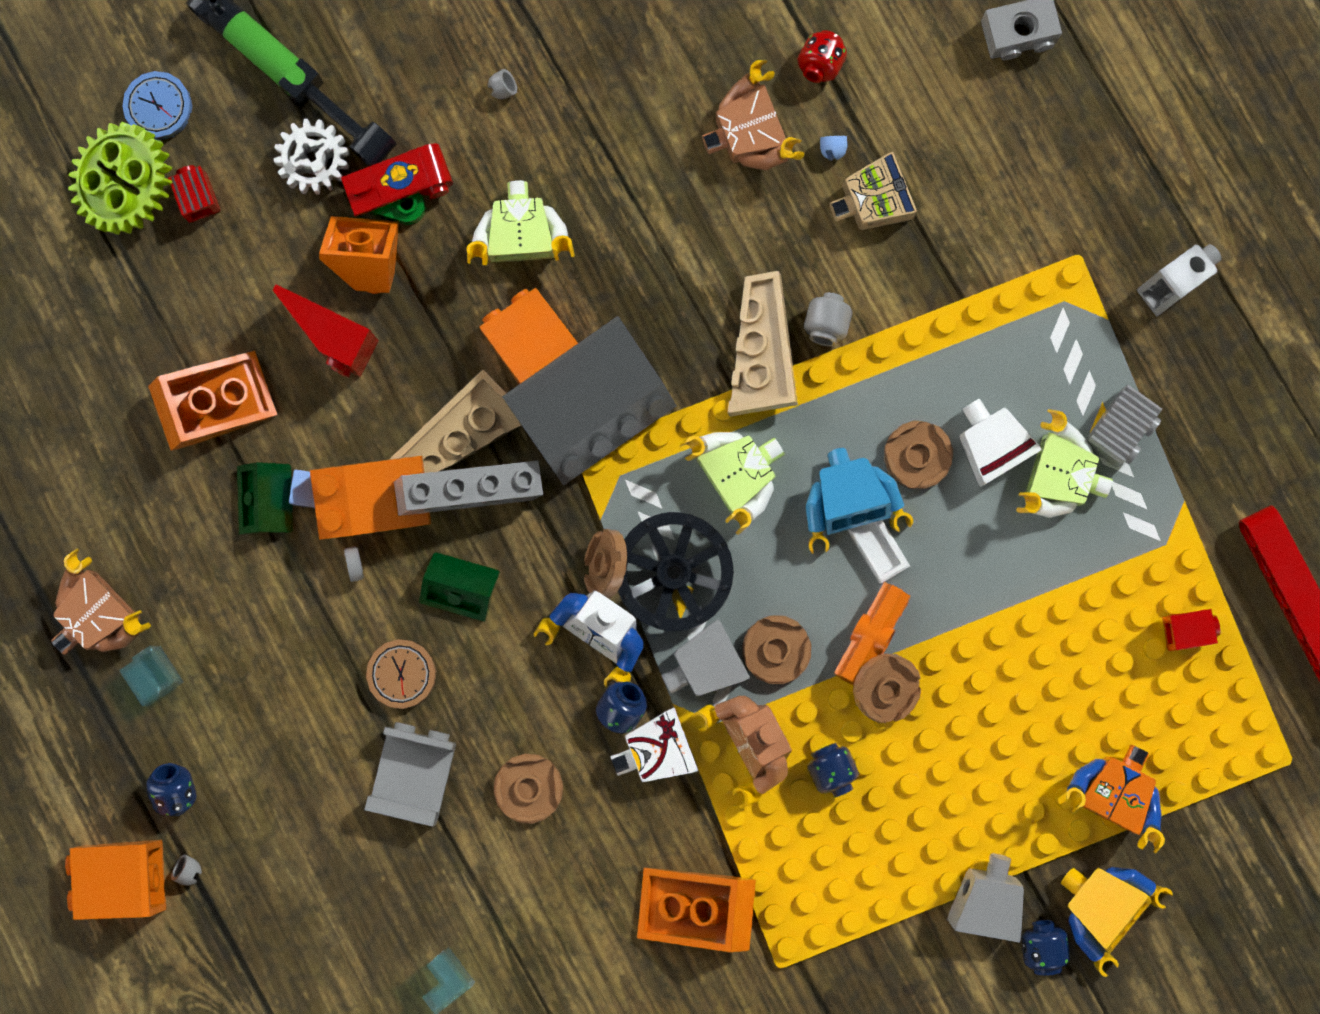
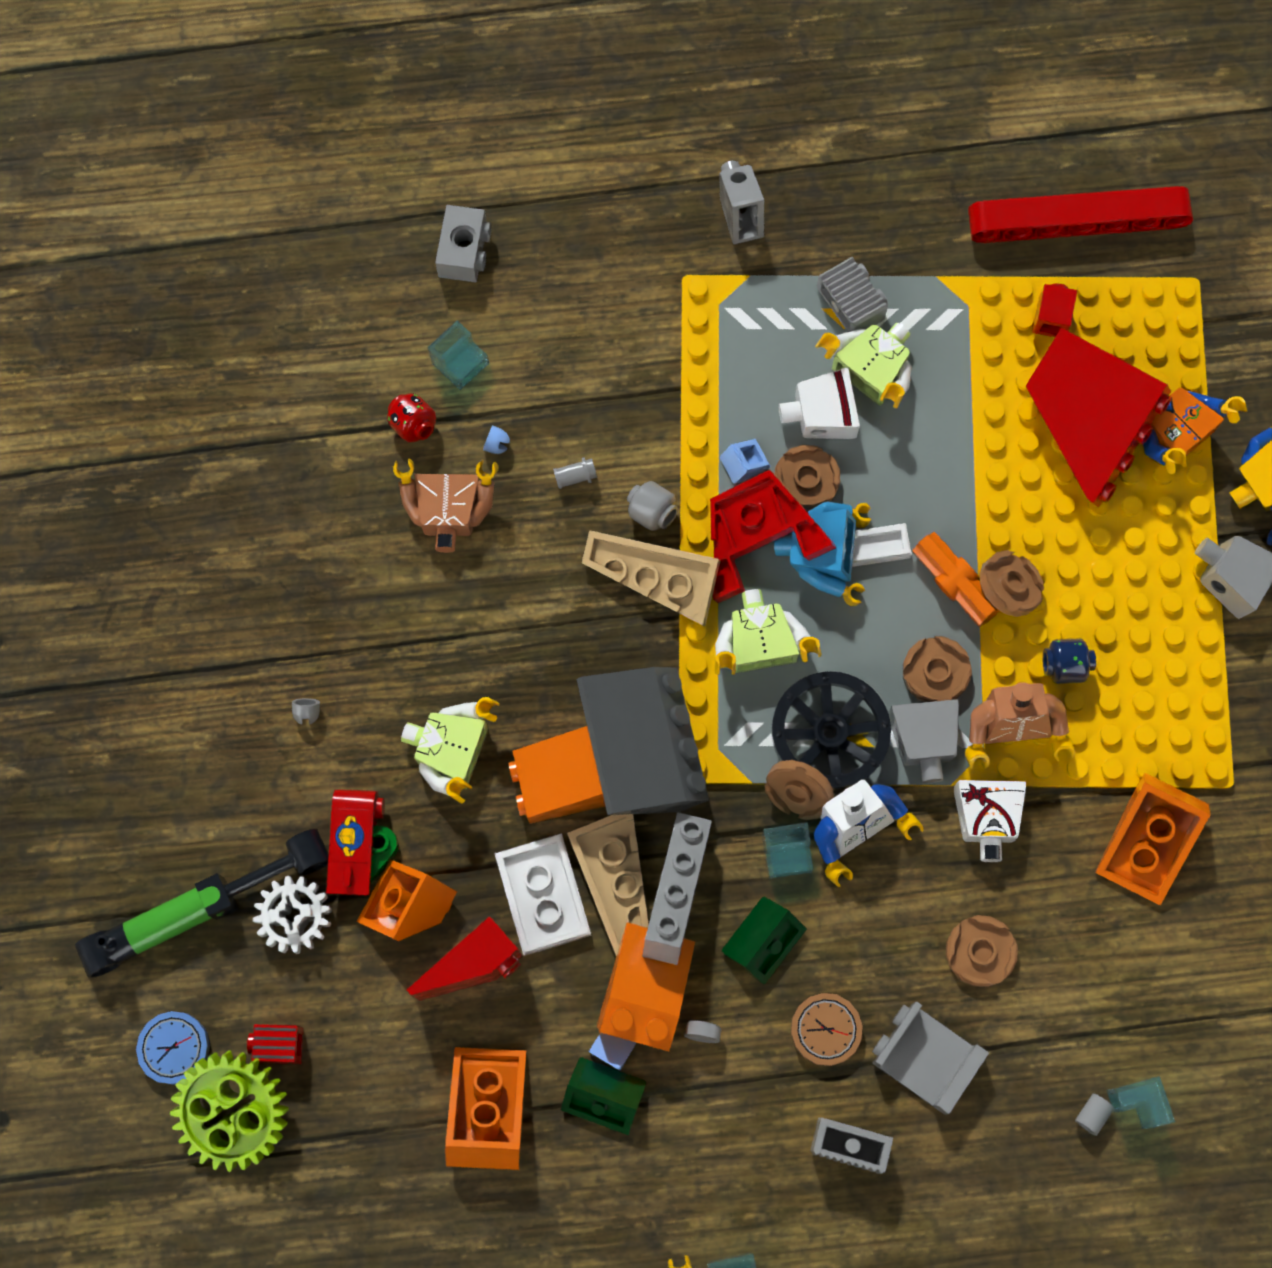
camera: 65 degrees left, 10 degrees down
dark blue head [596,681,647,734] -> none
torso [829,152,917,230] -> none
none -> clear light blue piece [427,321,489,390]
none -> white tile [495,834,592,956]
none -> light grey pin [553,457,597,489]
none -> red wing [710,470,836,603]
none -> light blue slope [720,439,771,484]
none -> clear light blue piece [762,823,813,879]
none -> light grey brick [810,1117,893,1174]
none -> red slope [1026,328,1172,508]
none -> light grey hinge [1075,1093,1115,1136]

